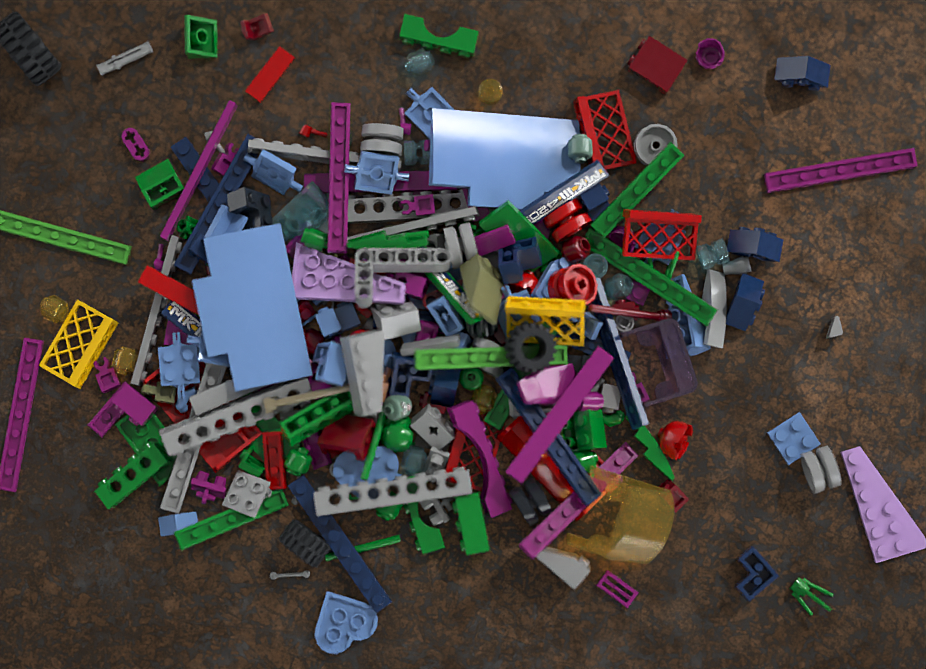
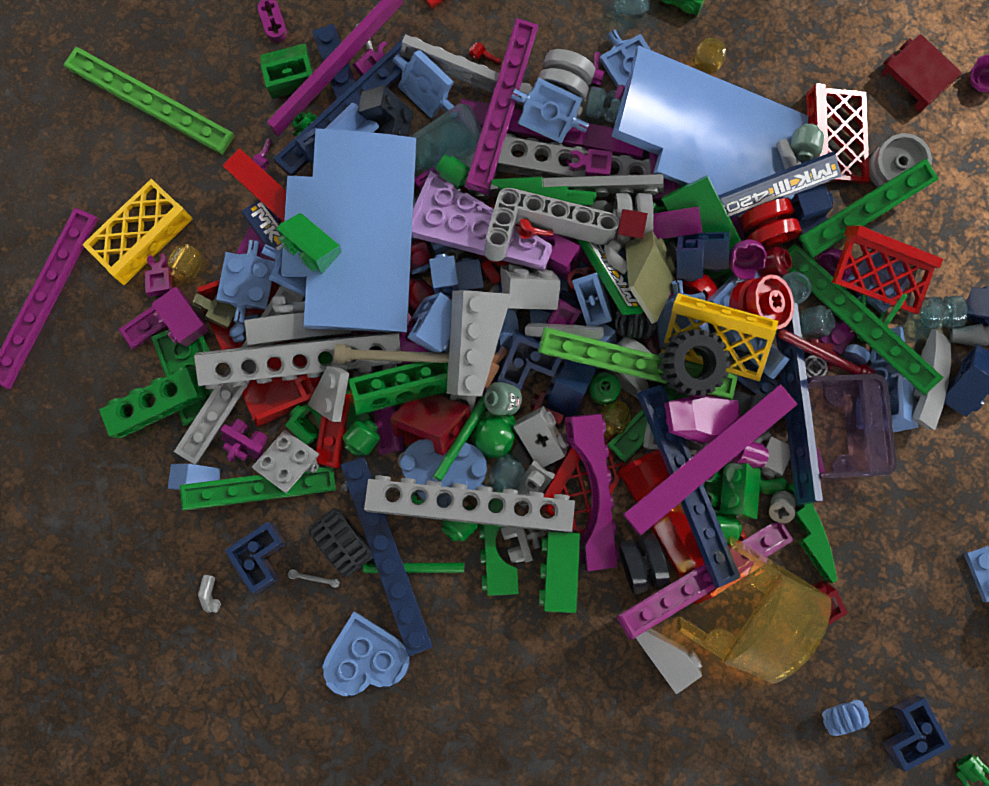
camera: 20 degrees right, 5 degrees down
clear yellow head [40,295,70,323] -> none
light grey plate [131,235,183,386] -> none
magenta tile [596,570,639,608] -> none
red cylinder [657,421,693,461] -> none
none -> light grey arm [198,575,221,613]
none -> dark blue brick [225,522,287,594]
none -> light grey arm [272,295,305,315]
none -> green slope [276,213,342,274]
none -> light grey wing [309,365,349,422]
none -> red hand [516,219,553,239]
none -> light grey arm [604,239,627,275]
none -> dark red tile [617,209,648,239]
none -> magenta hair [729,239,767,280]
none -> light grey wheel [769,491,796,523]
none -> light grey arm [776,139,801,170]
none -> medium blue gear [822,700,870,736]
none -> medium blue tile [843,344,871,365]

